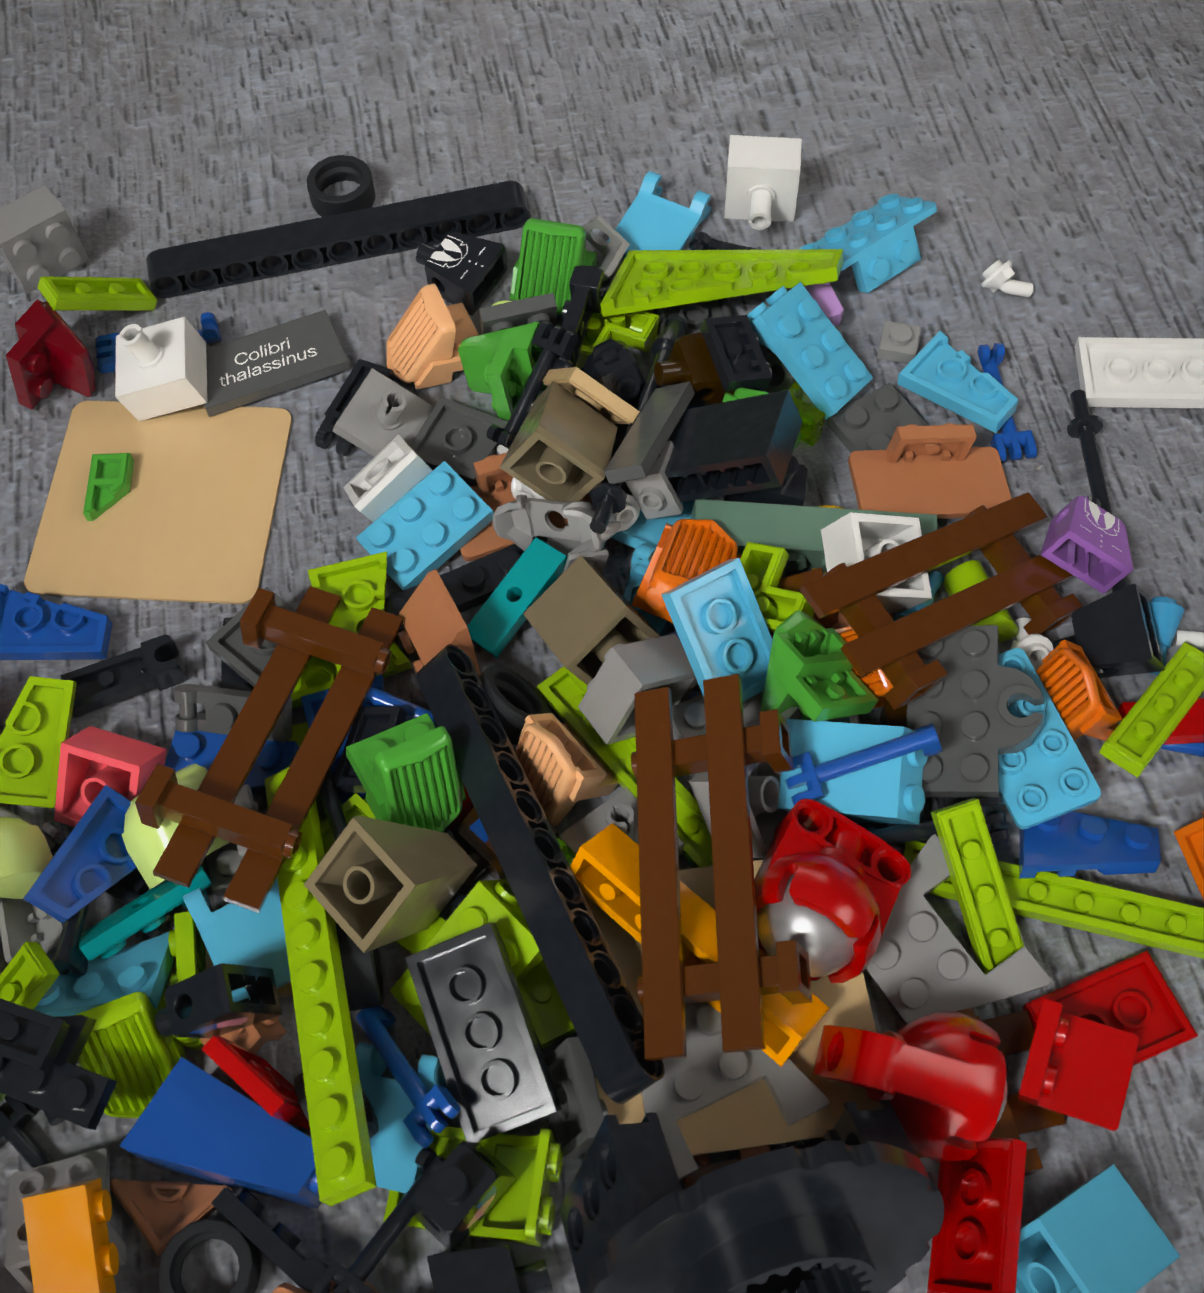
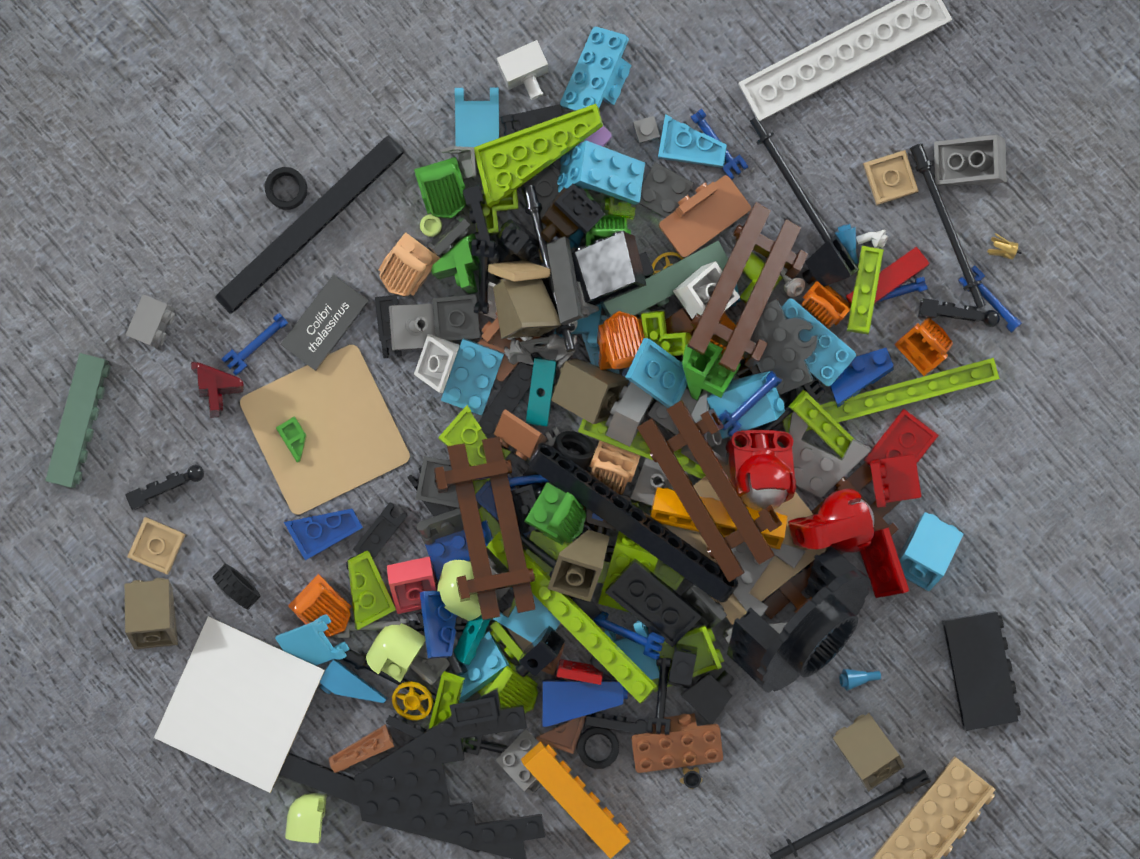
camera: 30 degrees left, 25 degrees up
lime tile [37,276,157,311] -> none
white brick [115,316,208,421] -> none
black torso [416,232,507,316] -> none
white plate [981,260,1034,298] -> none
medium lavender torso [1041,496,1133,594] -> none

